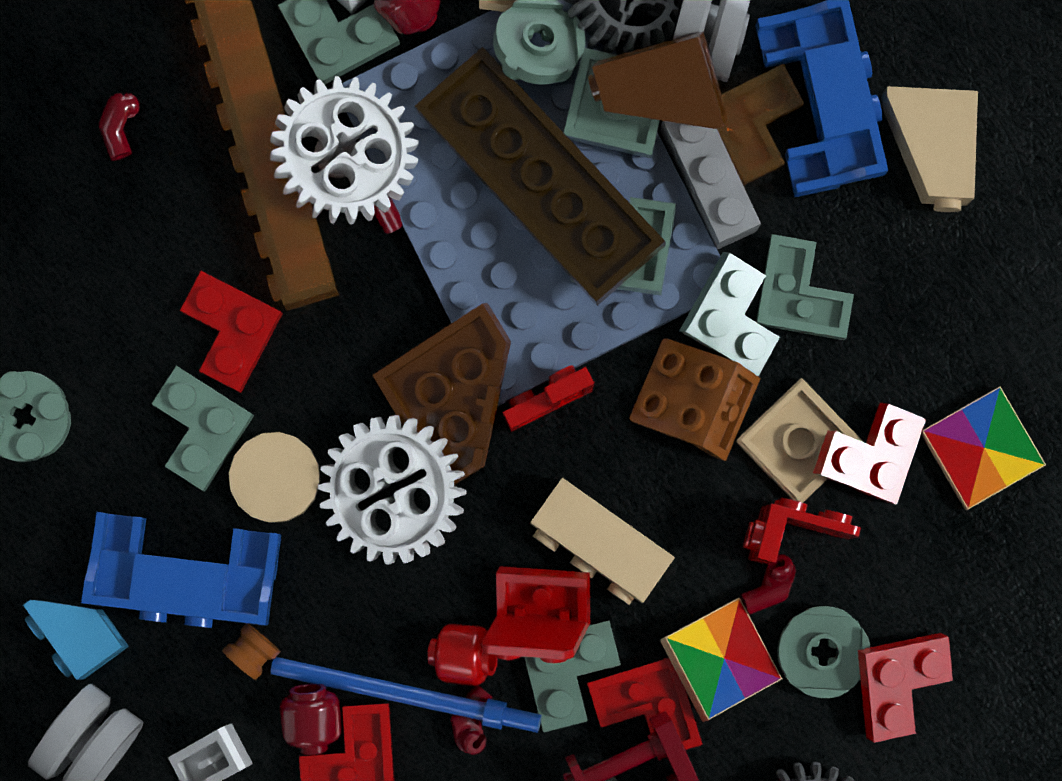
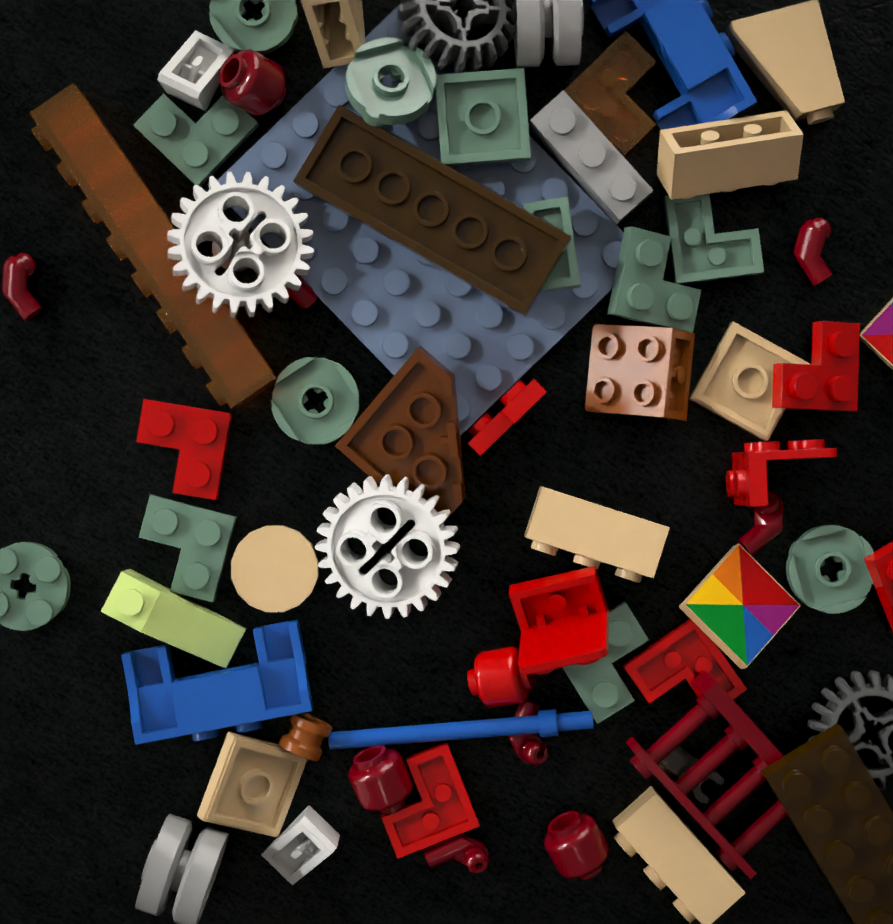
camera: 20 degrees left, 5 degrees up
dark azure slope [23,600,129,680] -> none
reddish brown slope [588,31,728,129] -> none
none -> yellowish green slope [101,569,247,668]
none -> tan tile [197,732,307,838]
none -> sand green plate [272,357,360,444]
none -> tan brick [657,110,804,200]
none -> dark red arm [794,218,833,286]

